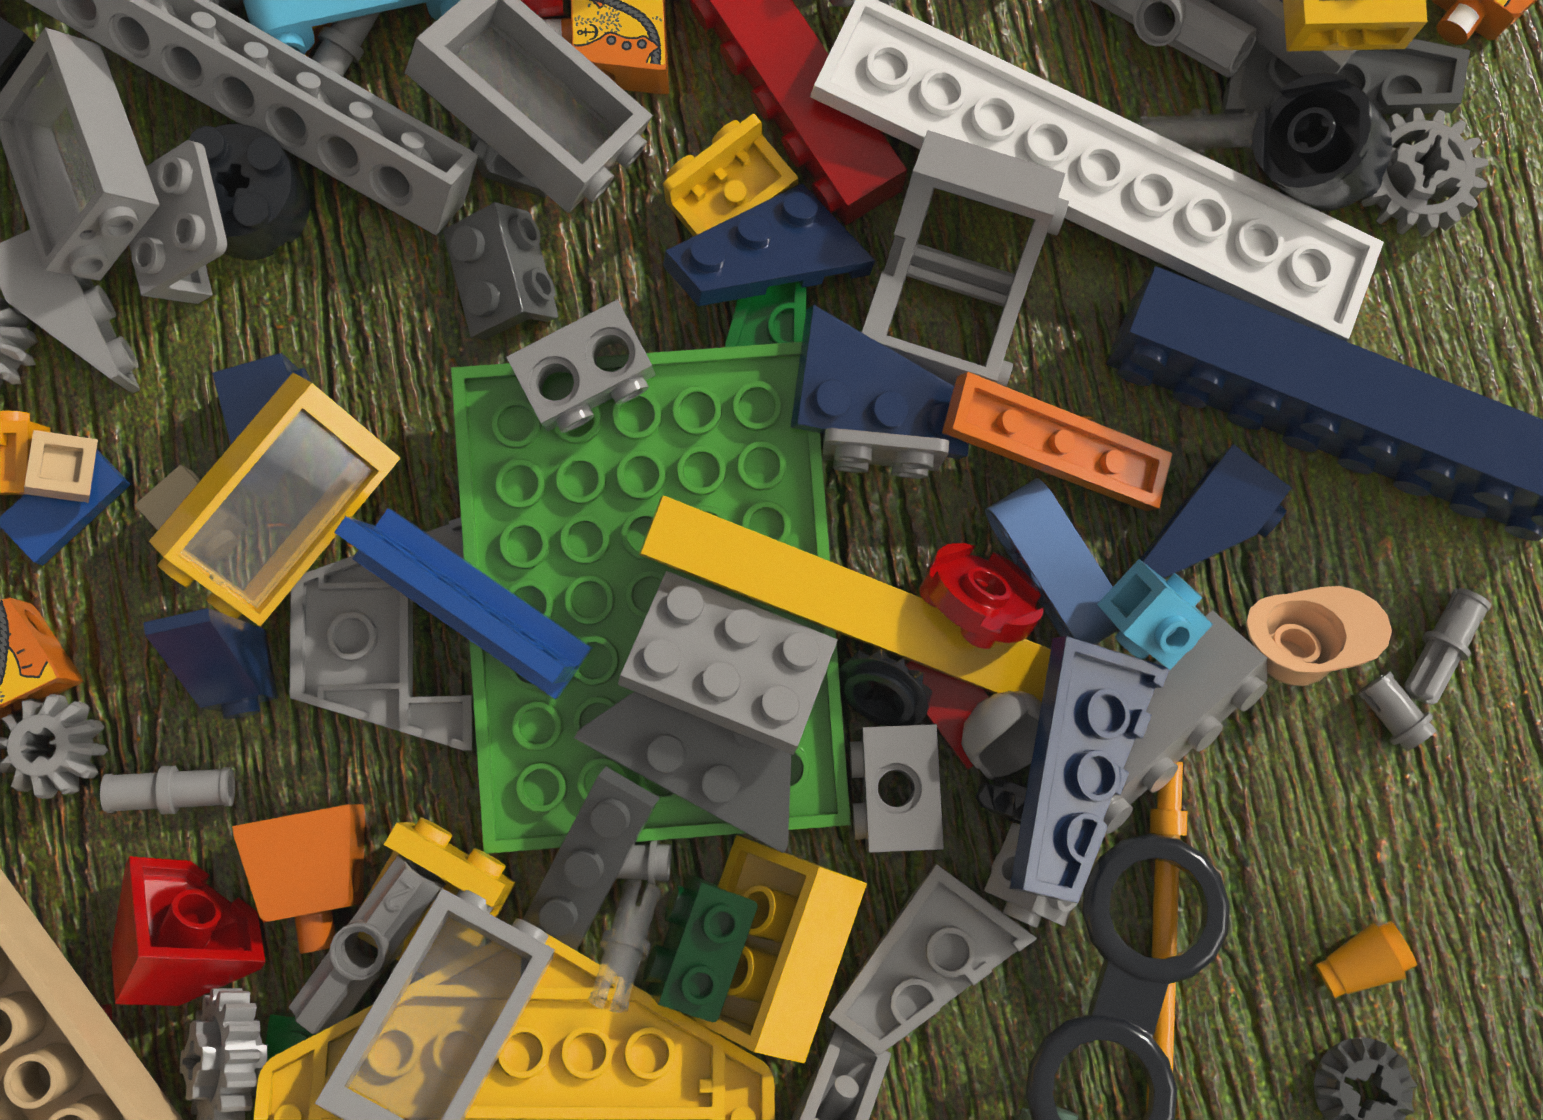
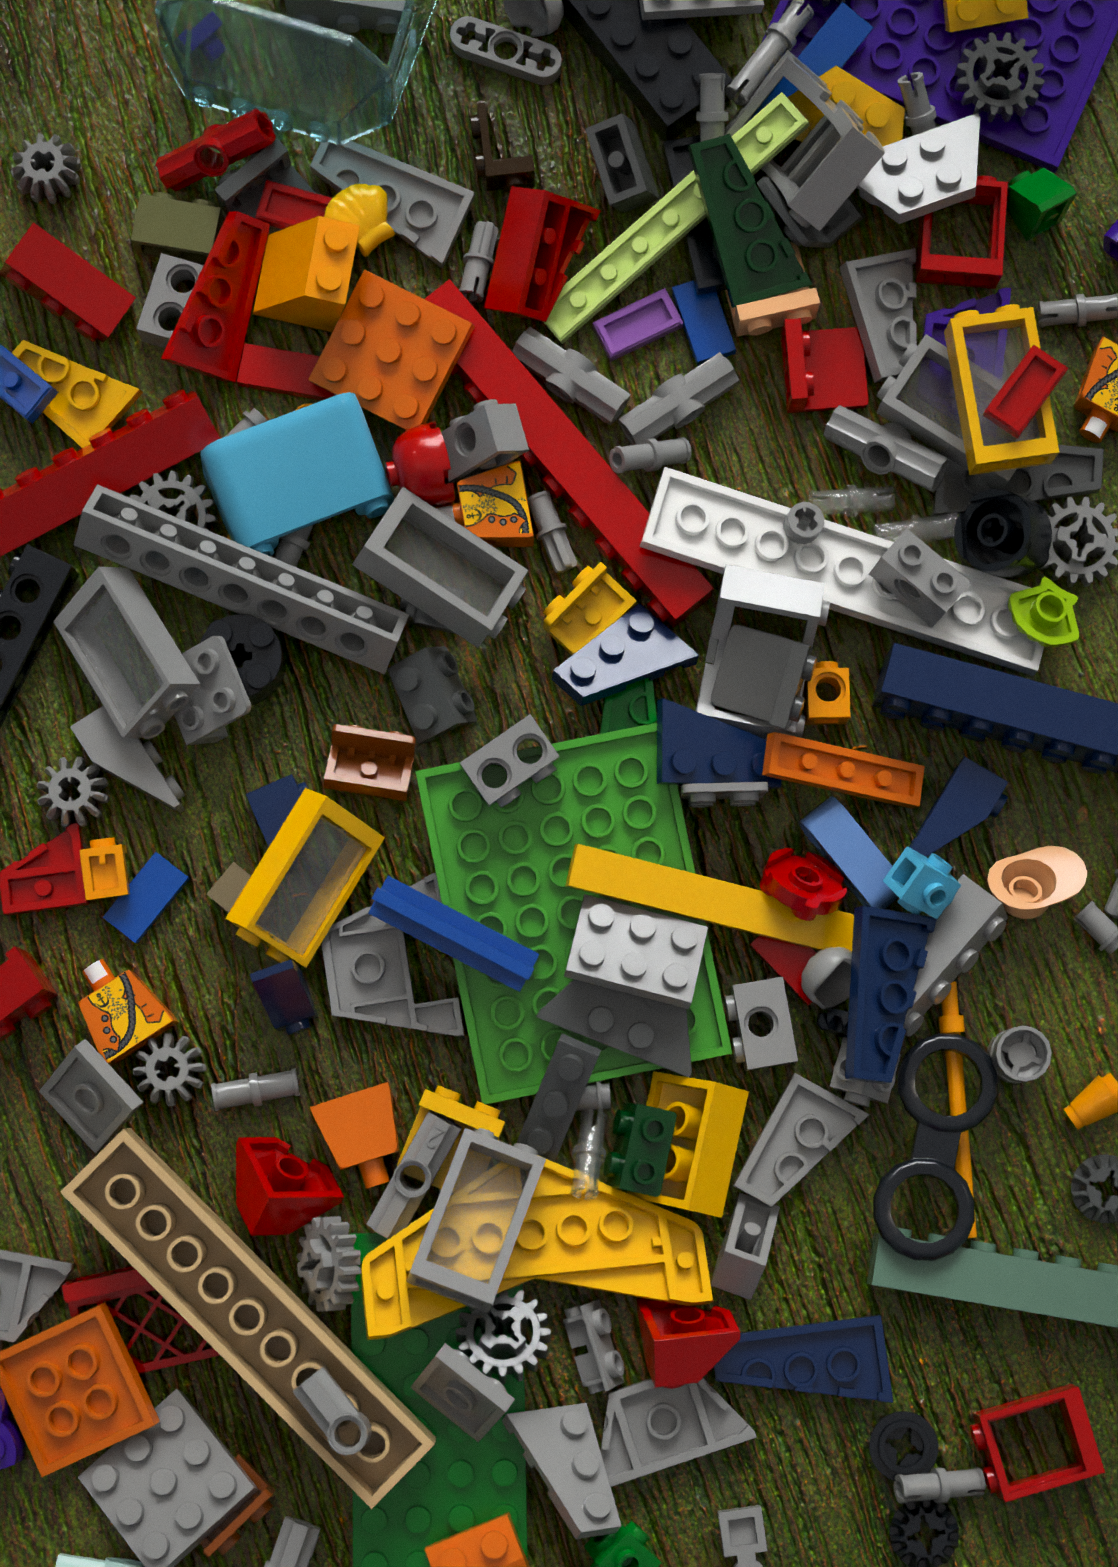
camera: 10 degrees left, 0 degrees up
tan plate [24,430,98,503] -> none
black gear [839,649,933,726] -> none
none -> dark orange bracket [324,724,416,801]
none -> light grey axle [527,490,577,573]
none -> dark grey bracket [711,625,817,729]
none -> light grey bush [783,502,824,544]
none -> light orange brick [803,661,851,725]
none -> clear pin [808,484,895,518]
none -> light grey brick [869,528,971,628]
none -> light grey wheel [987,1026,1052,1084]
none -> lime animal [1008,576,1079,647]

